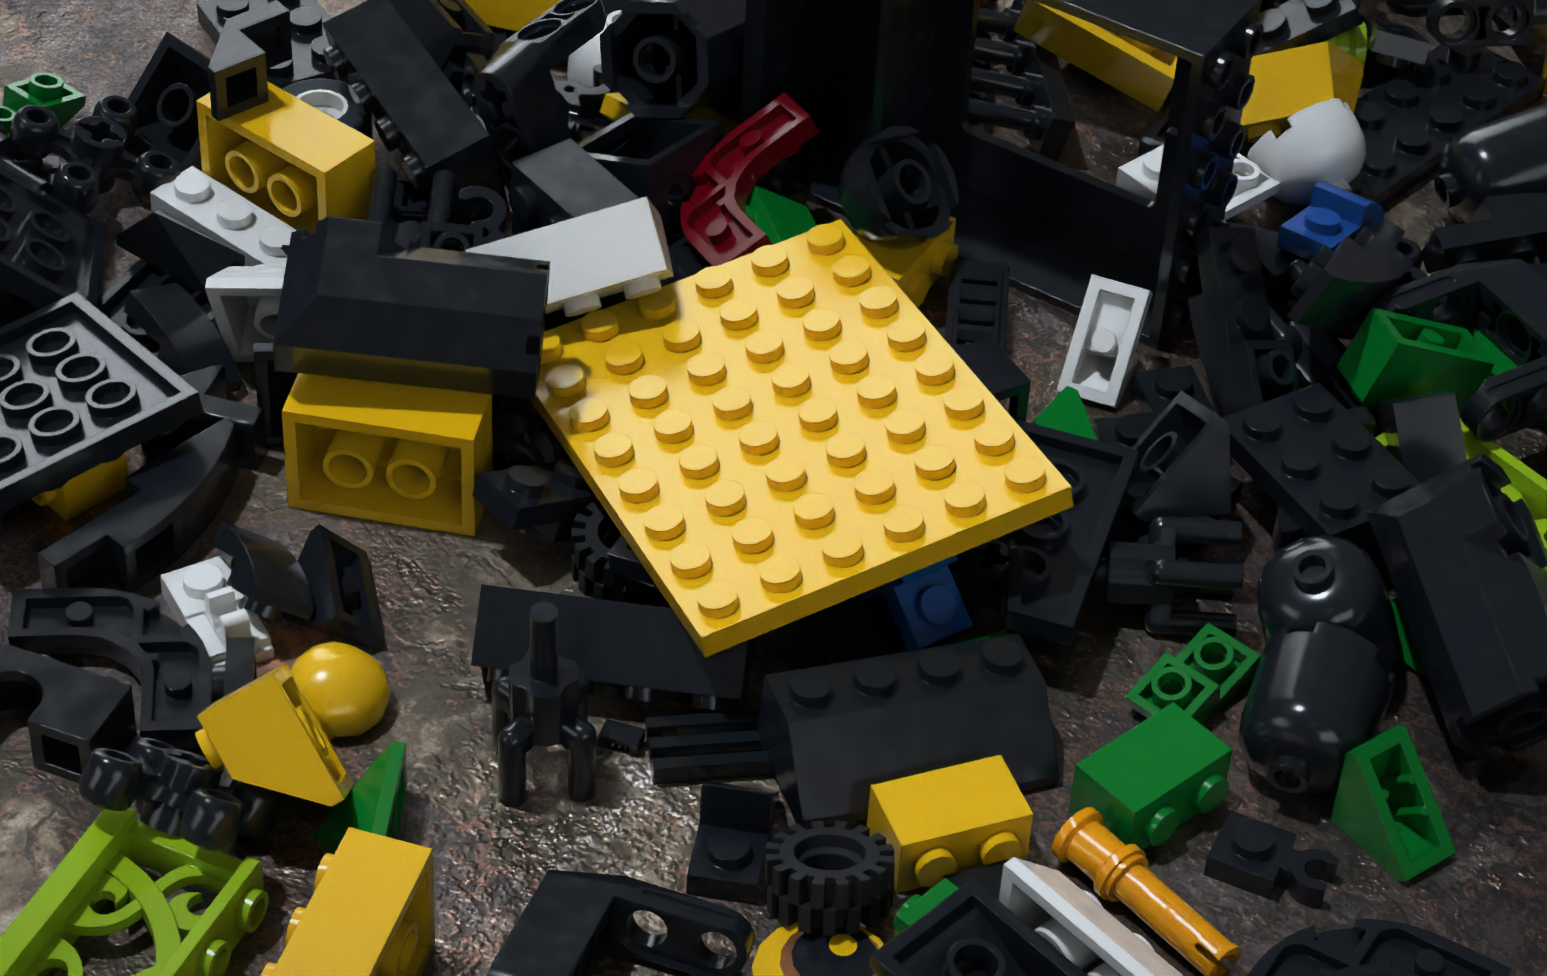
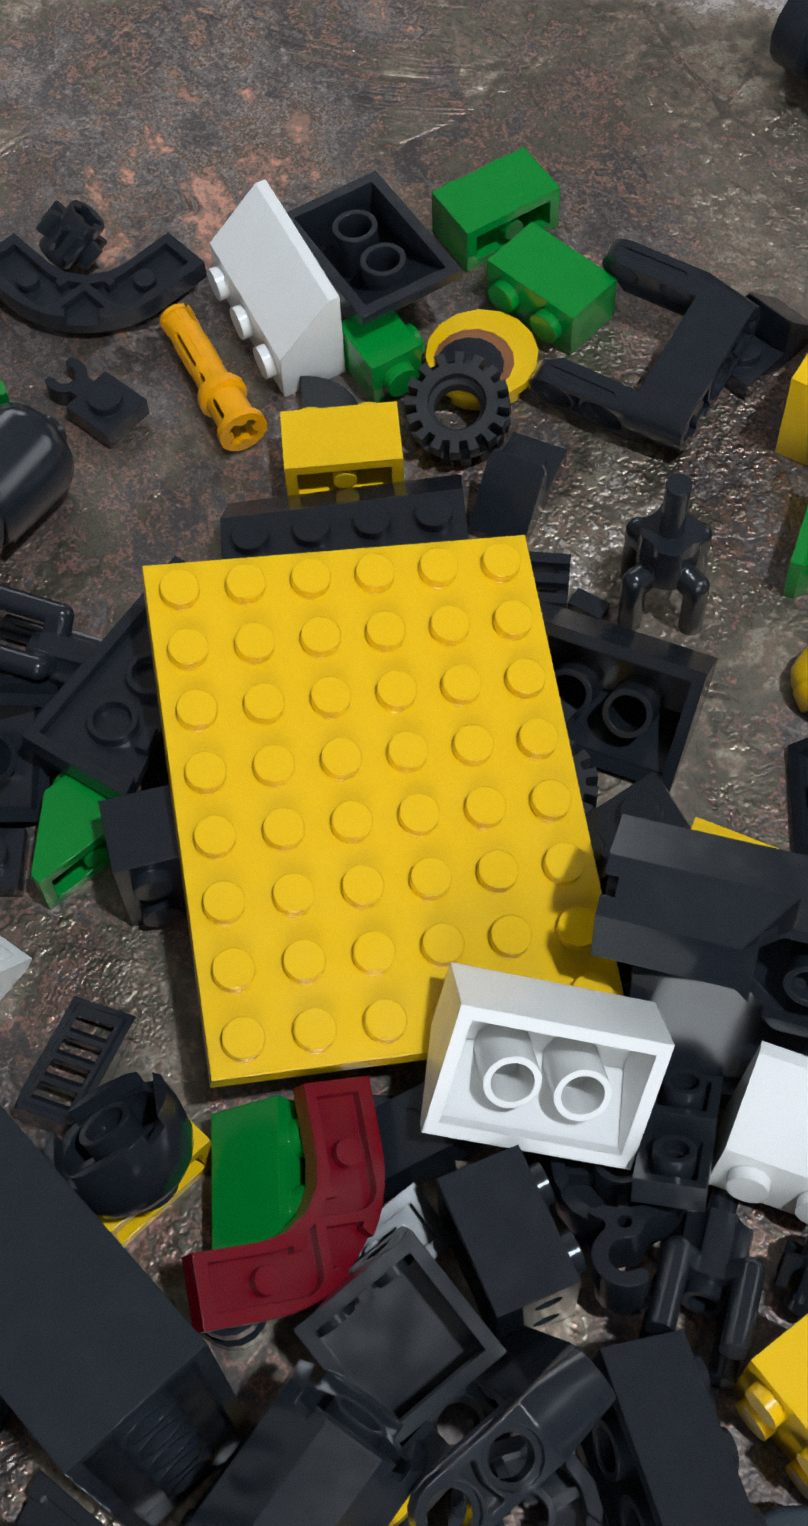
camera: 160 degrees left, 20 degrees up
green brick [1068,702,1233,850] -> none
green slope [1124,622,1261,724] -> none

